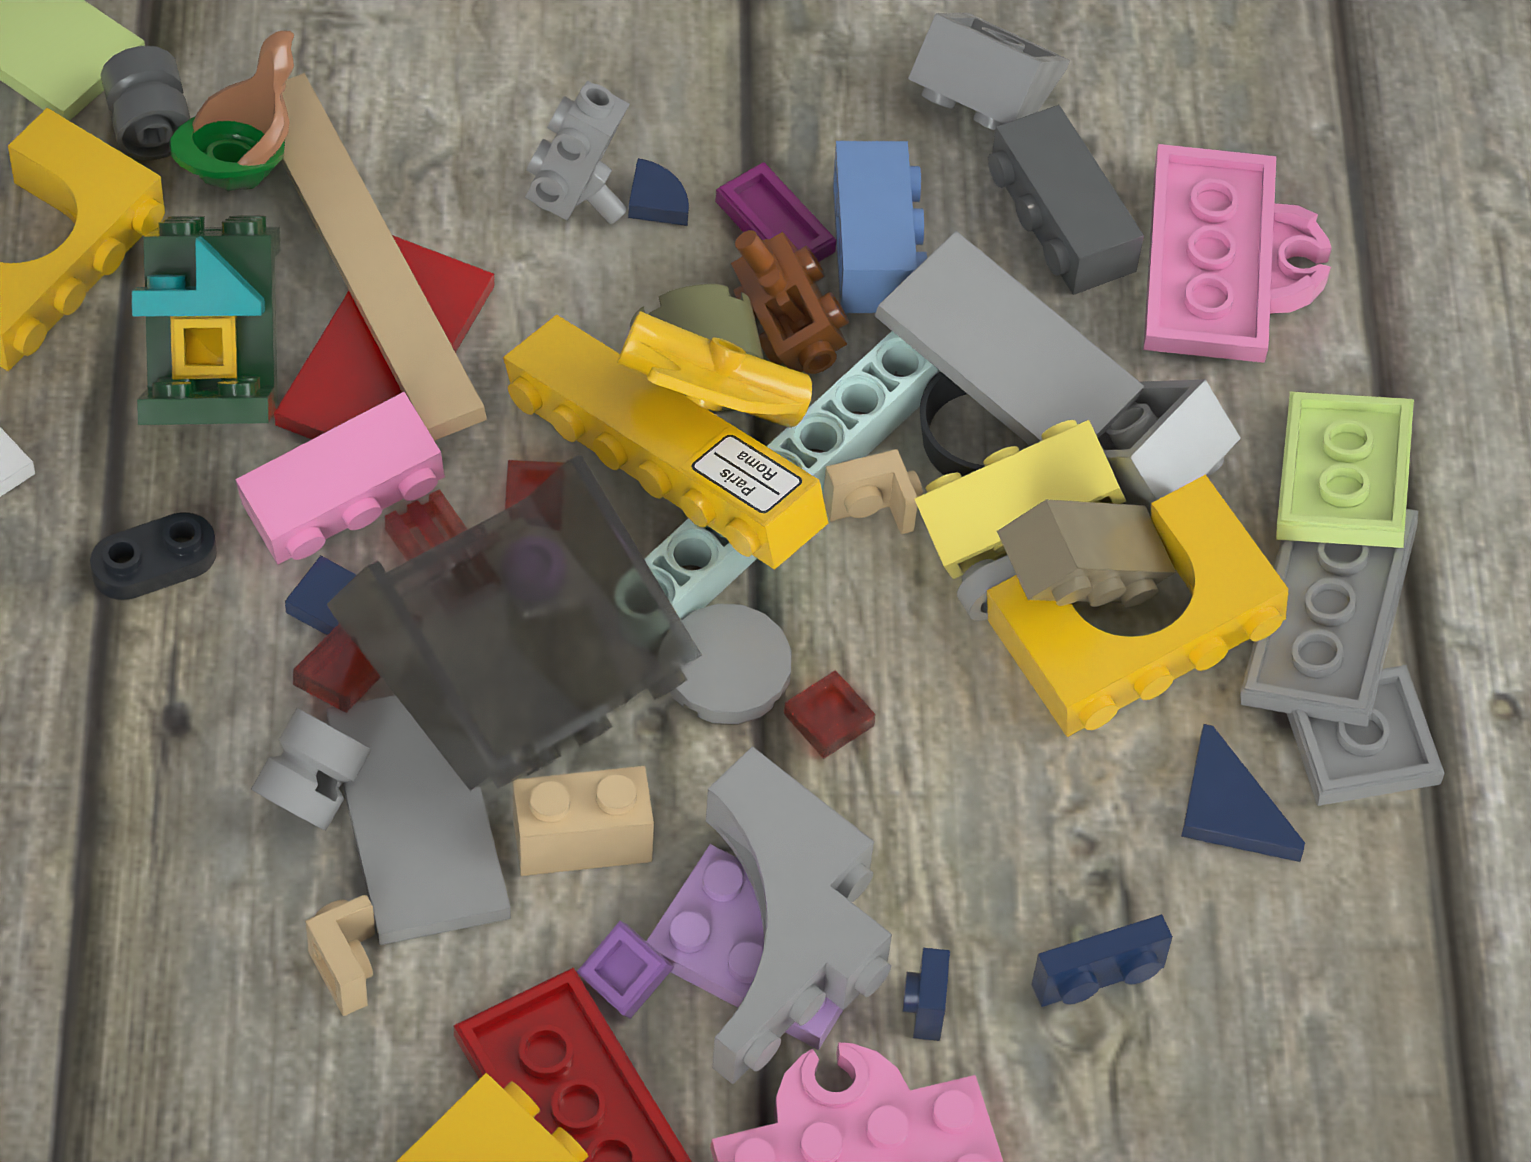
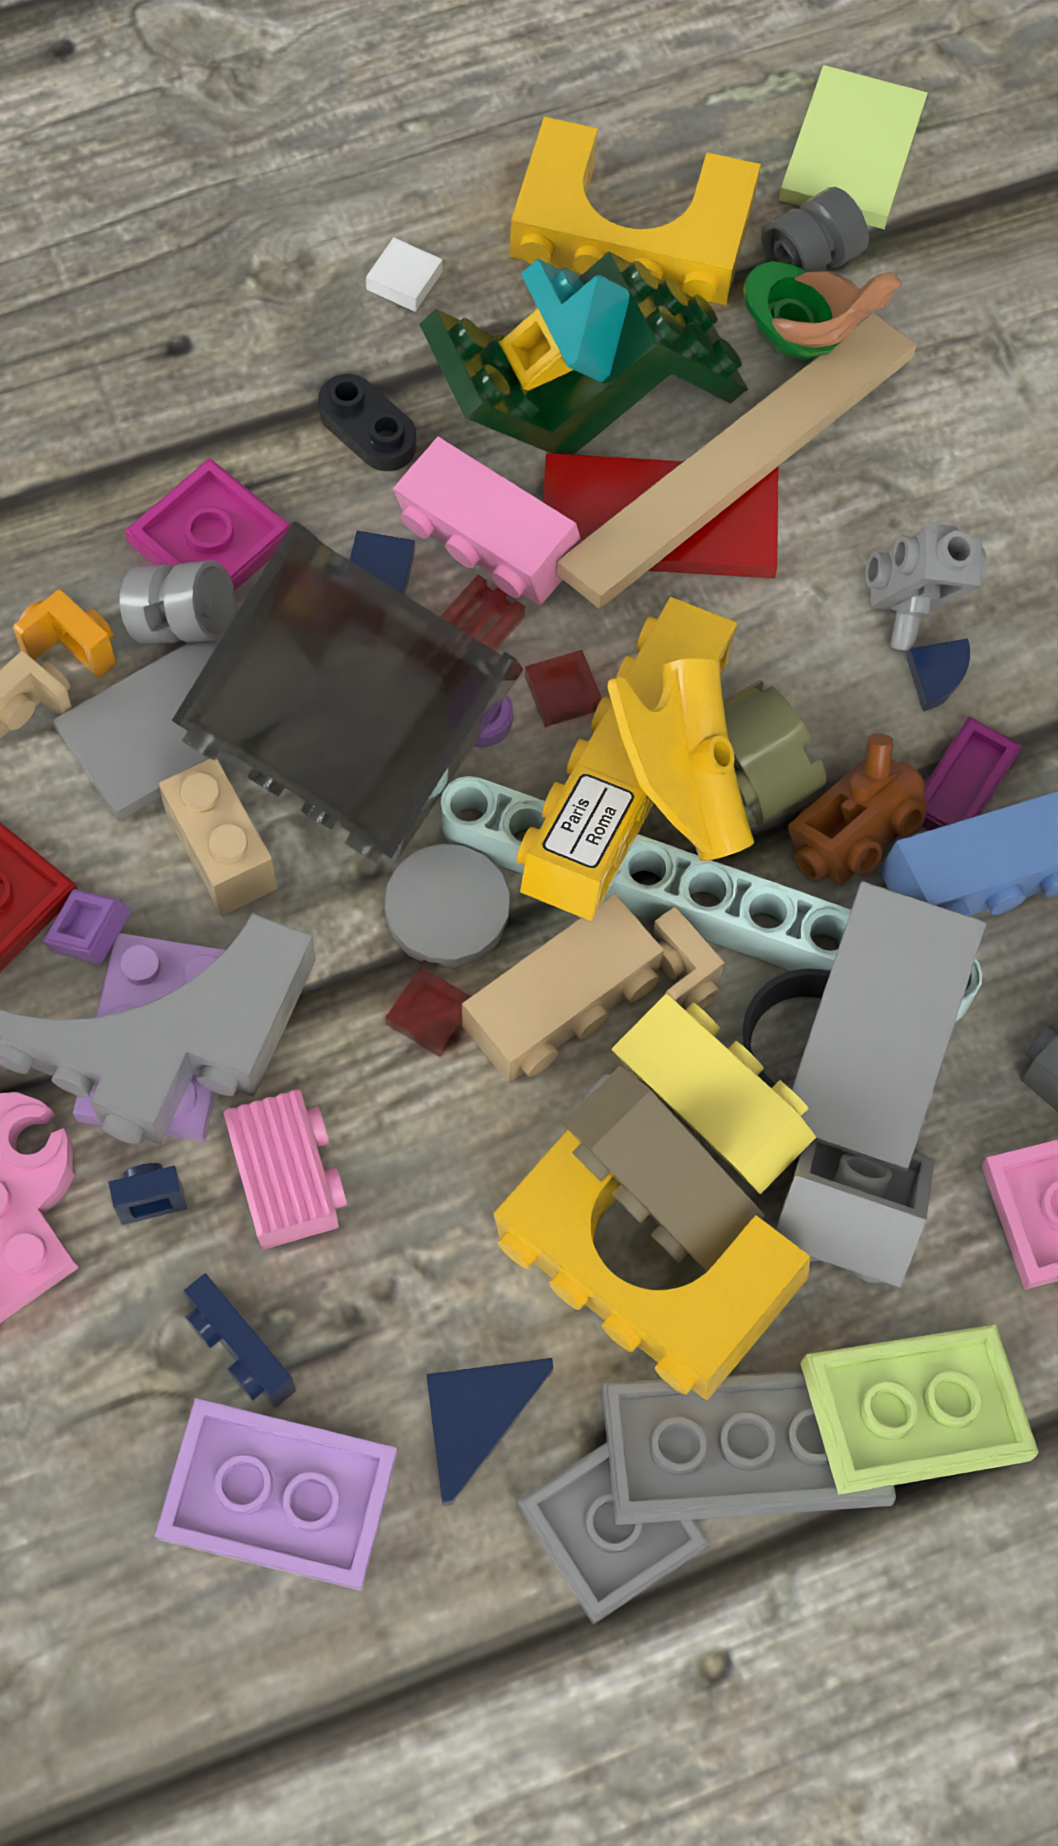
camera: 70 degrees right, 10 degrees up
none -> light orange bracket [13,589,117,679]
none -> dark pink tile [125,458,295,591]
none -> lavender plate [155,1398,398,1591]
none -> bright pink brick [223,1090,347,1250]
none -> tan brick [462,894,664,1084]

